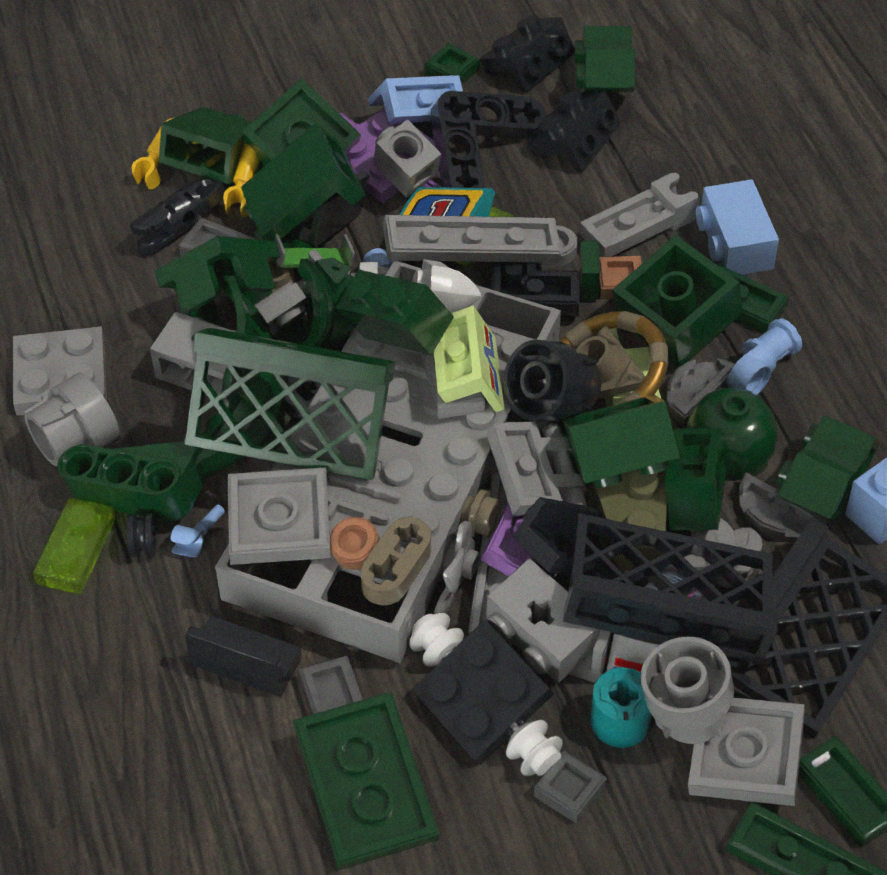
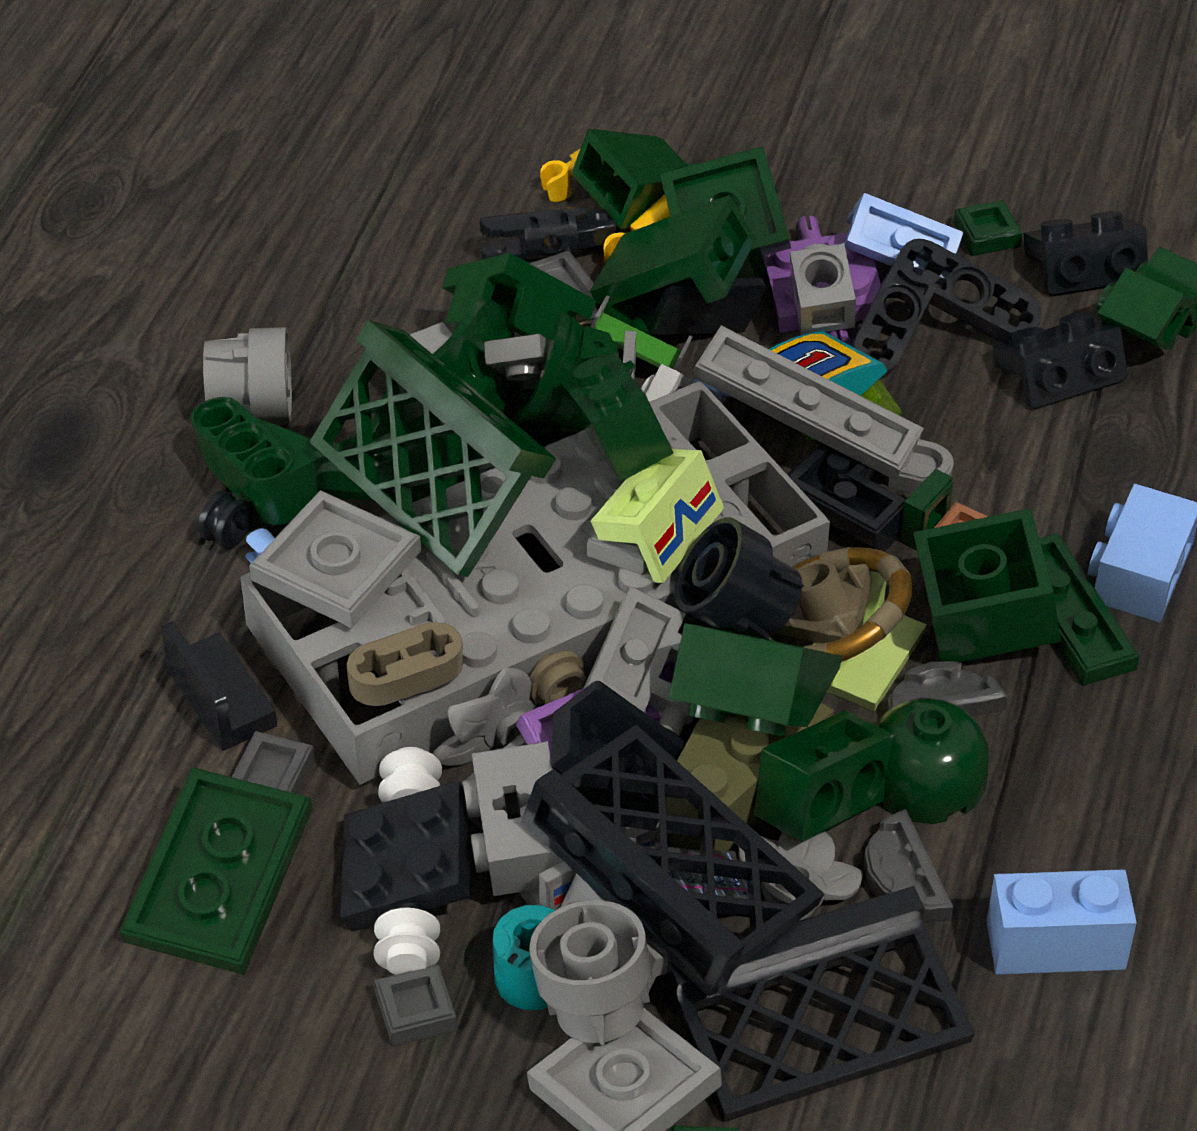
camera: 35 degrees right, 5 degrees down
light grey plate [13,326,107,416] -> none
clear neon green plate [33,498,116,594] -> none
nougat tile [330,517,380,570] -> none
white plate [412,259,481,312] -> none
light grey plate [579,173,700,257] -> none
light blue connector [727,318,802,395] -> none
dark green brick [776,415,880,520] -> none

